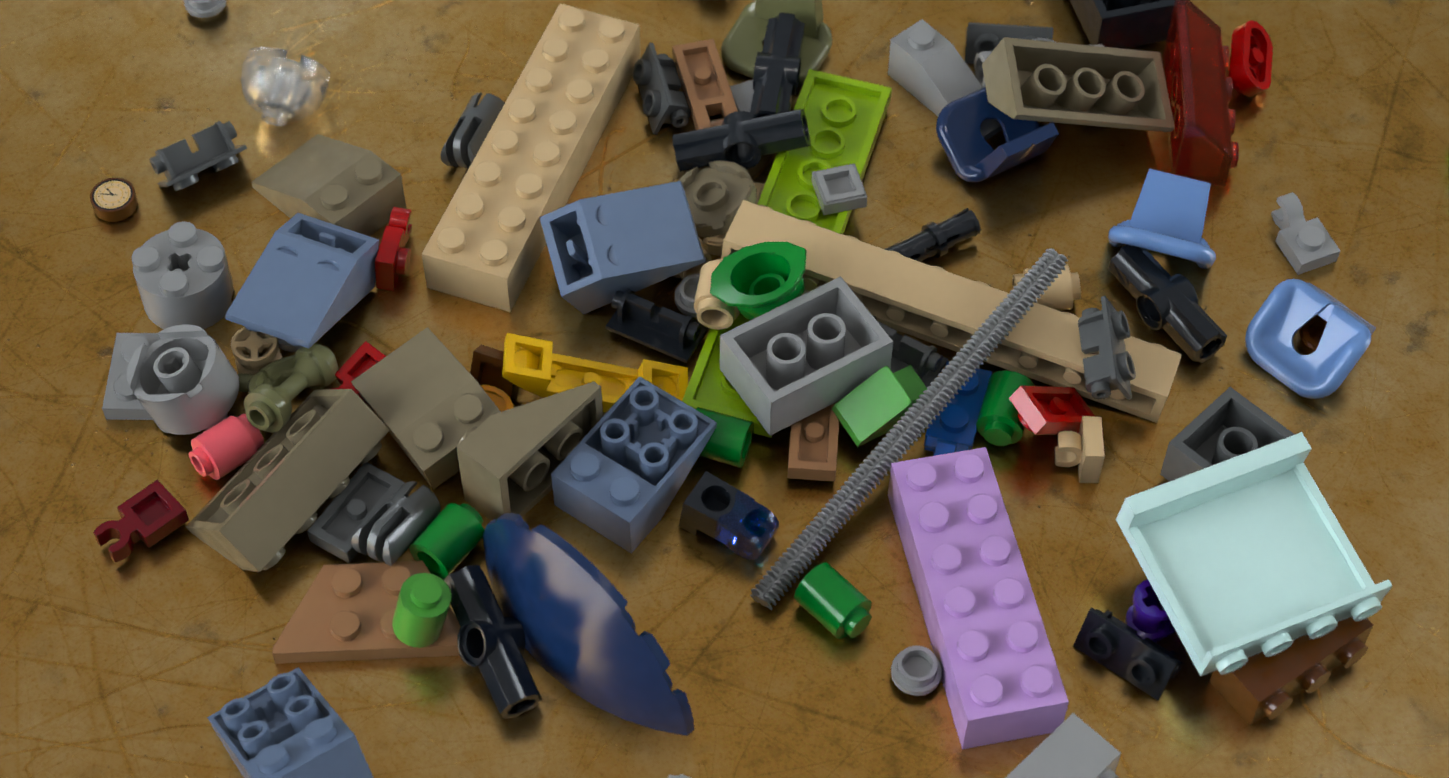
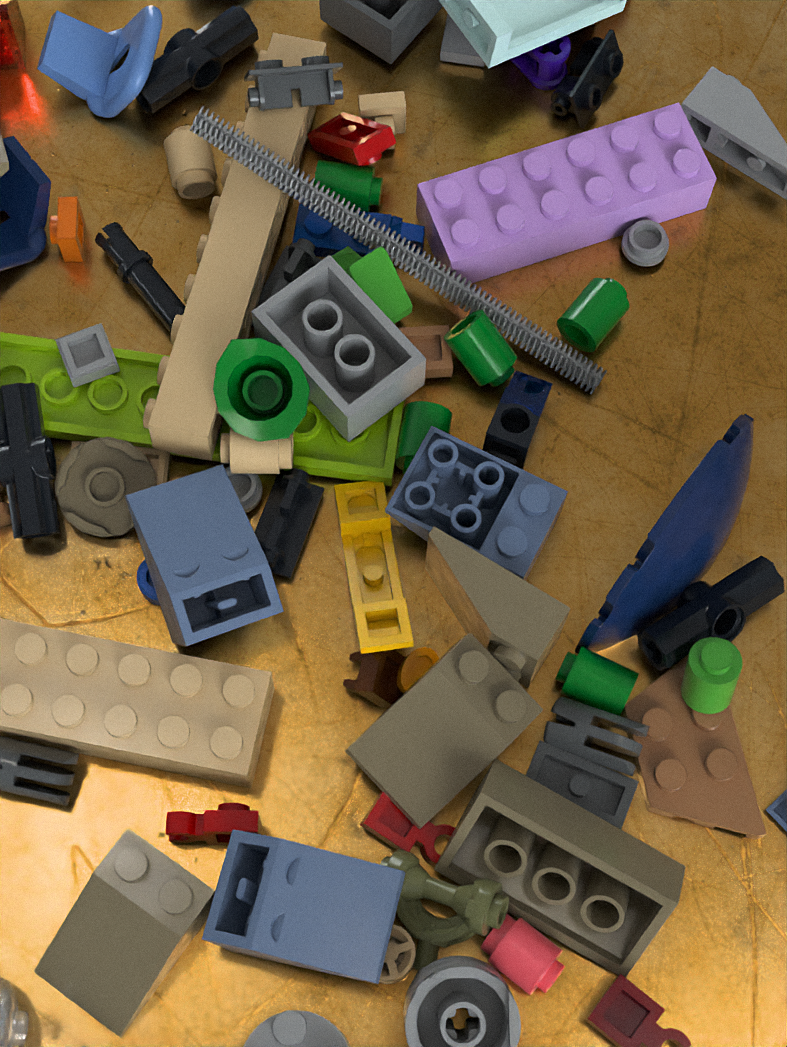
camera: 100 degrees left, 15 degrees up
none -> orange plate [49,197,85,262]
none -> green brick [444,309,517,387]

